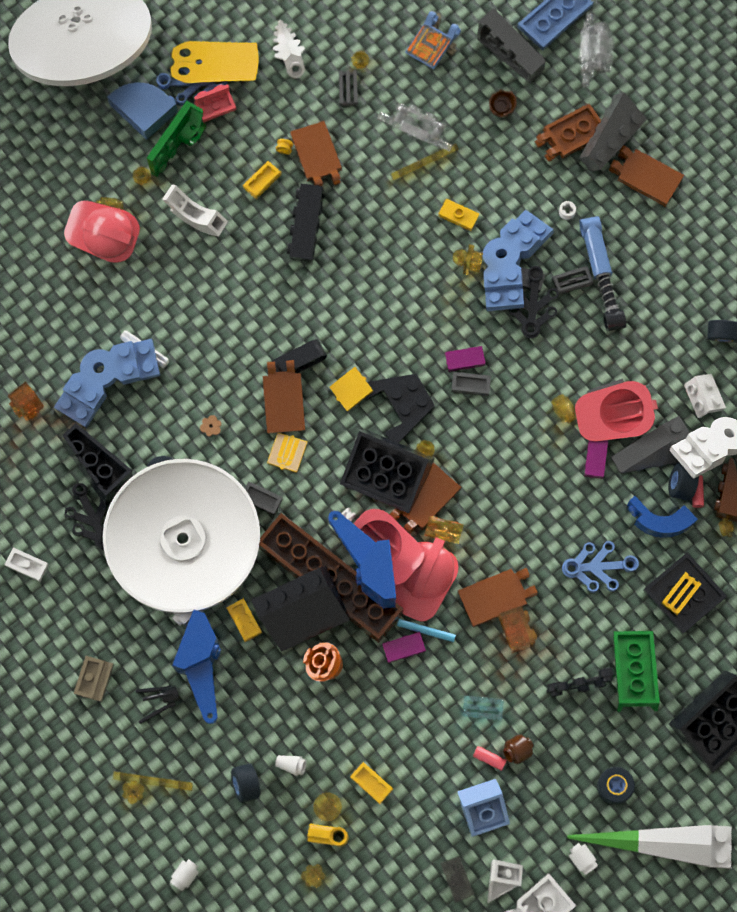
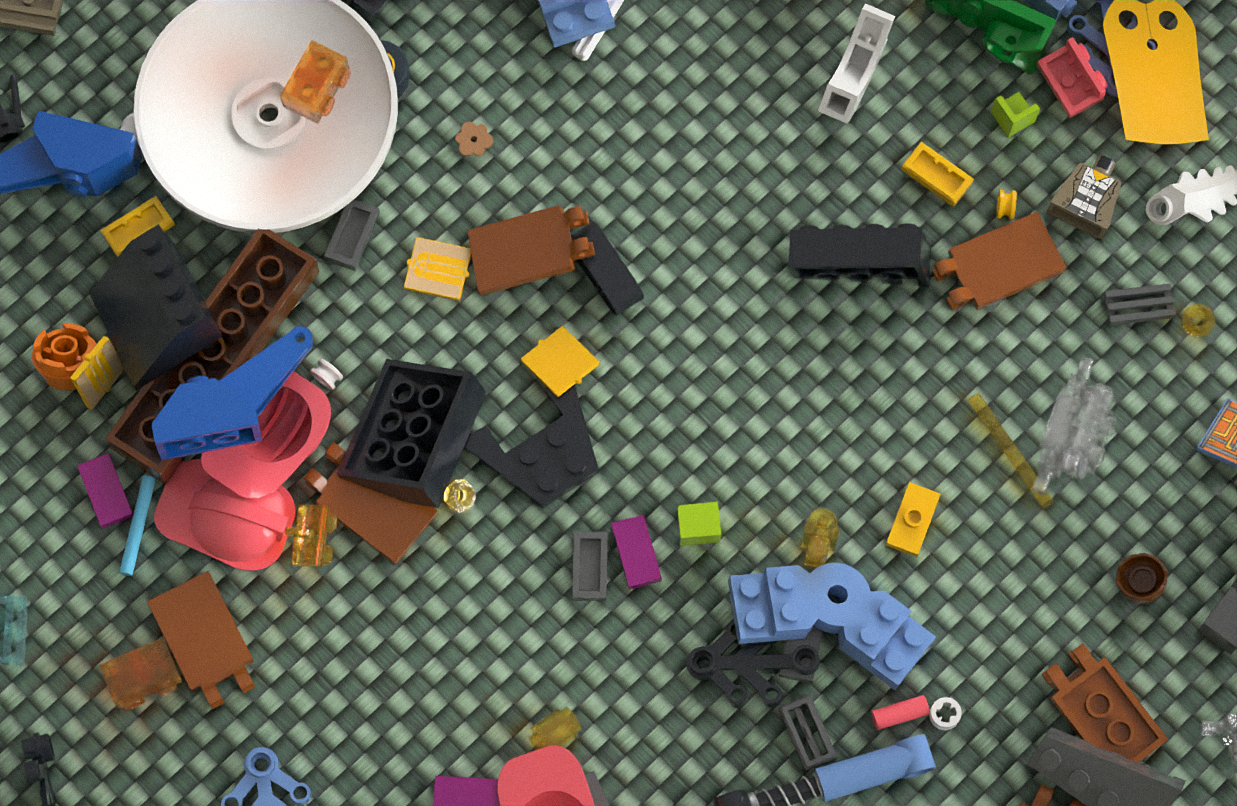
camera: 80 degrees right, 0 degrees up
none -> piece [70,336,125,410]
none -> clear orange brick [280,40,351,124]
none -> lime panel [677,502,721,546]
none -> coral axle [871,695,930,730]
none -> lime panel [991,92,1040,138]
none -> torso [1046,156,1121,240]

